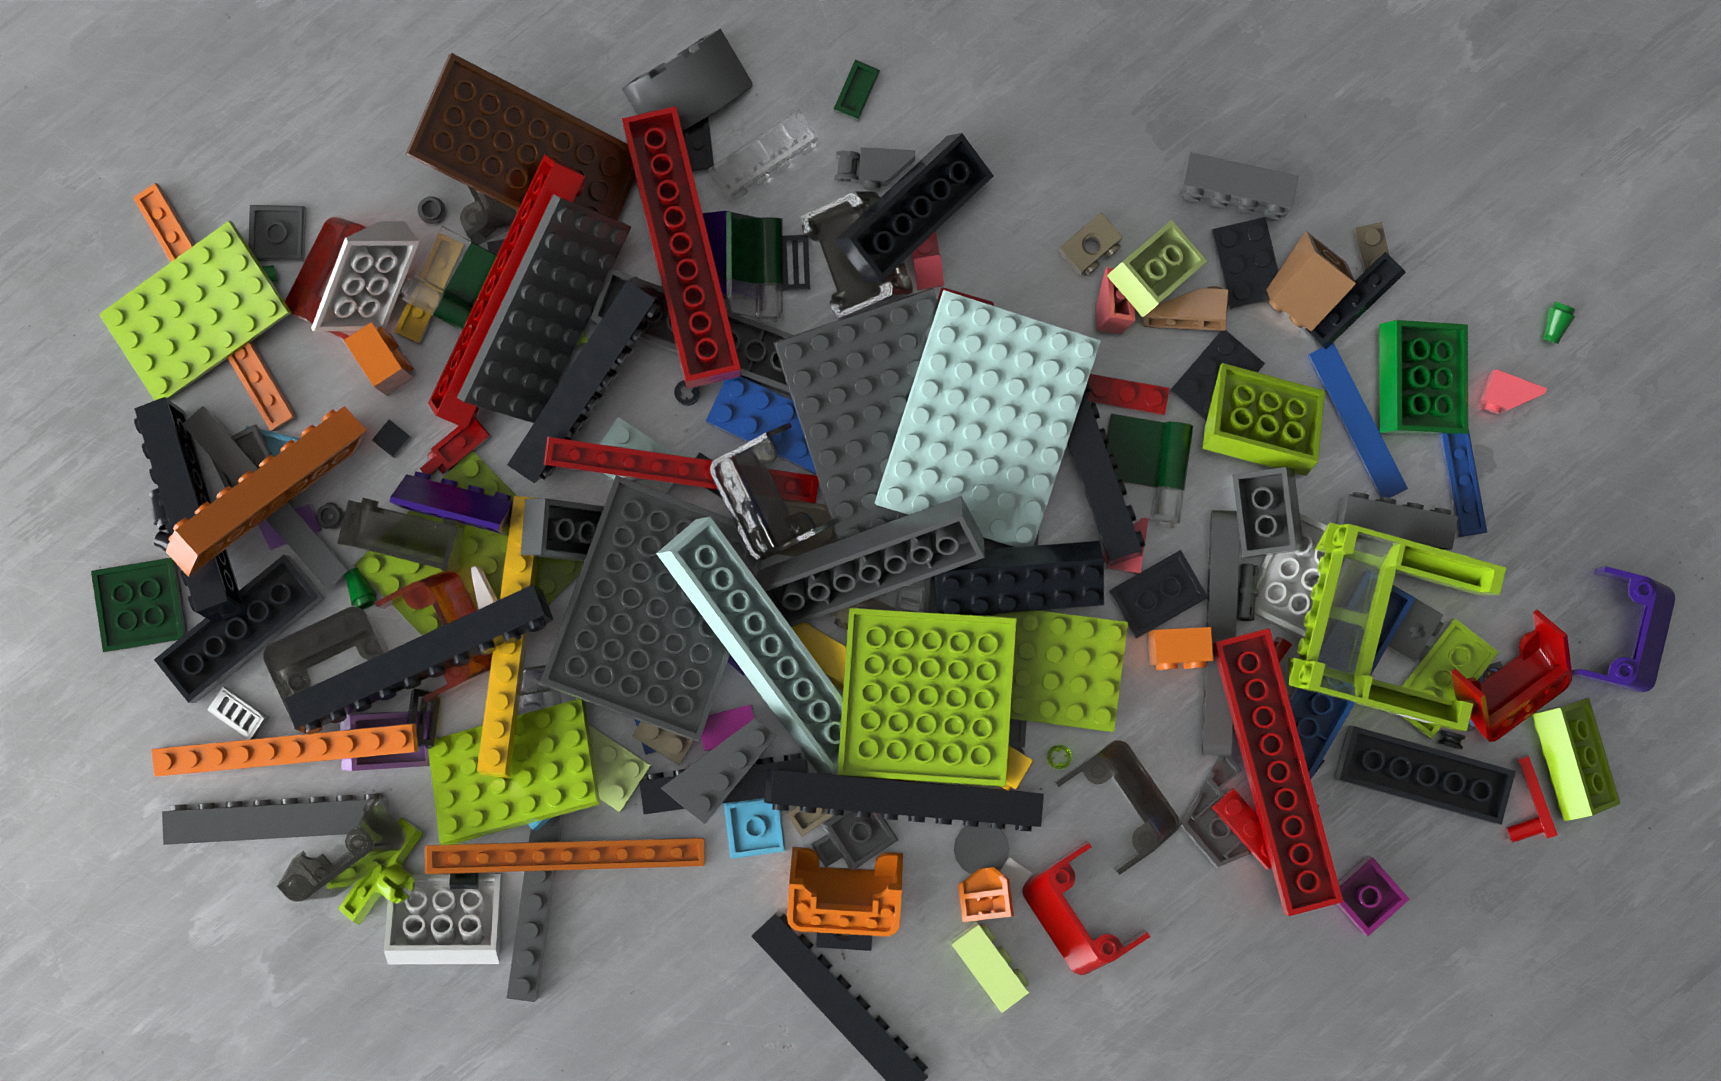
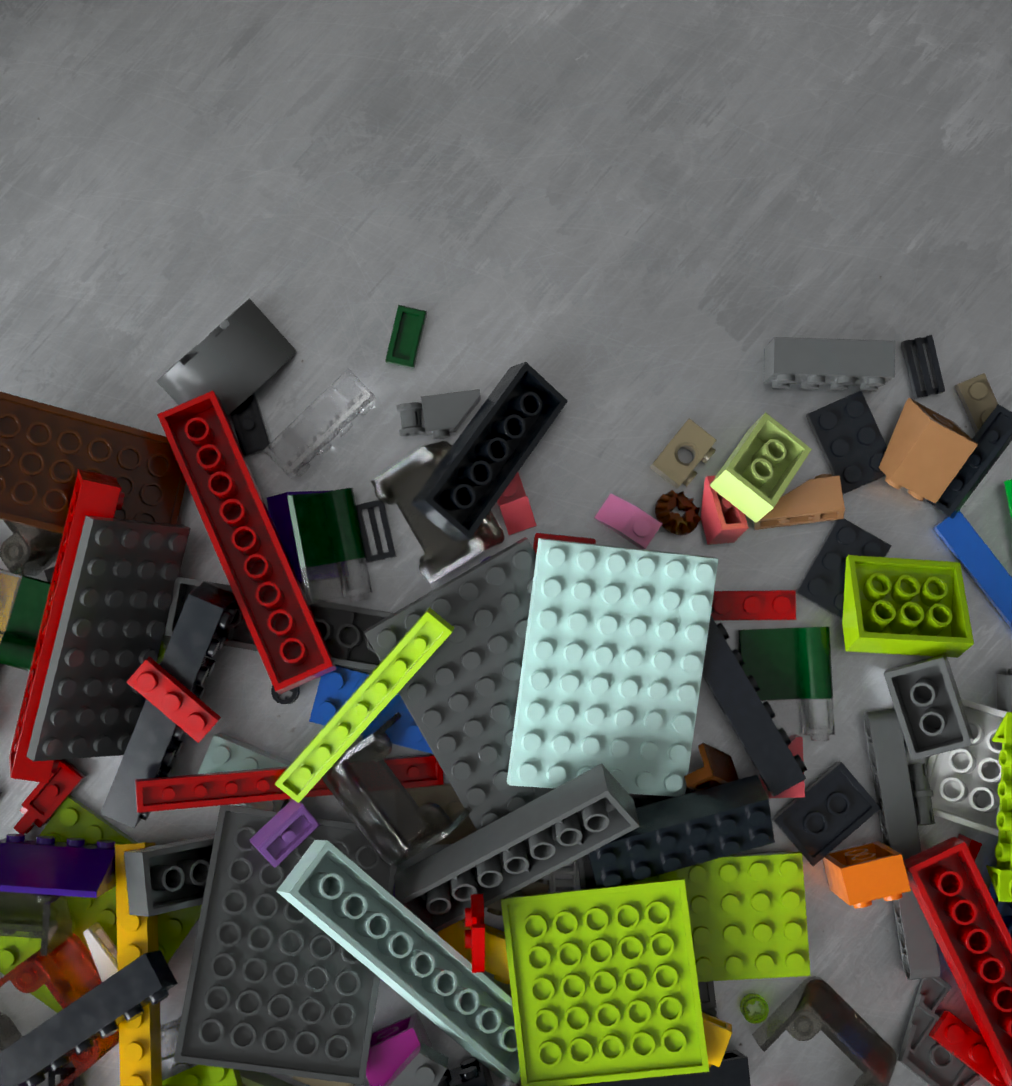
camera: 10 degrees left, 0 degrees up
none -> red plate [127,656,221,743]
none -> medium lavender slope [250,799,320,868]
none -> lime plate [275,607,454,803]
none -> red plate [465,894,485,973]
none -> bright pink slope [594,494,662,550]
none -> reddish brown gear [655,490,701,535]
none -> reddish brown panel [684,743,739,791]
none -> black tile [901,335,945,399]

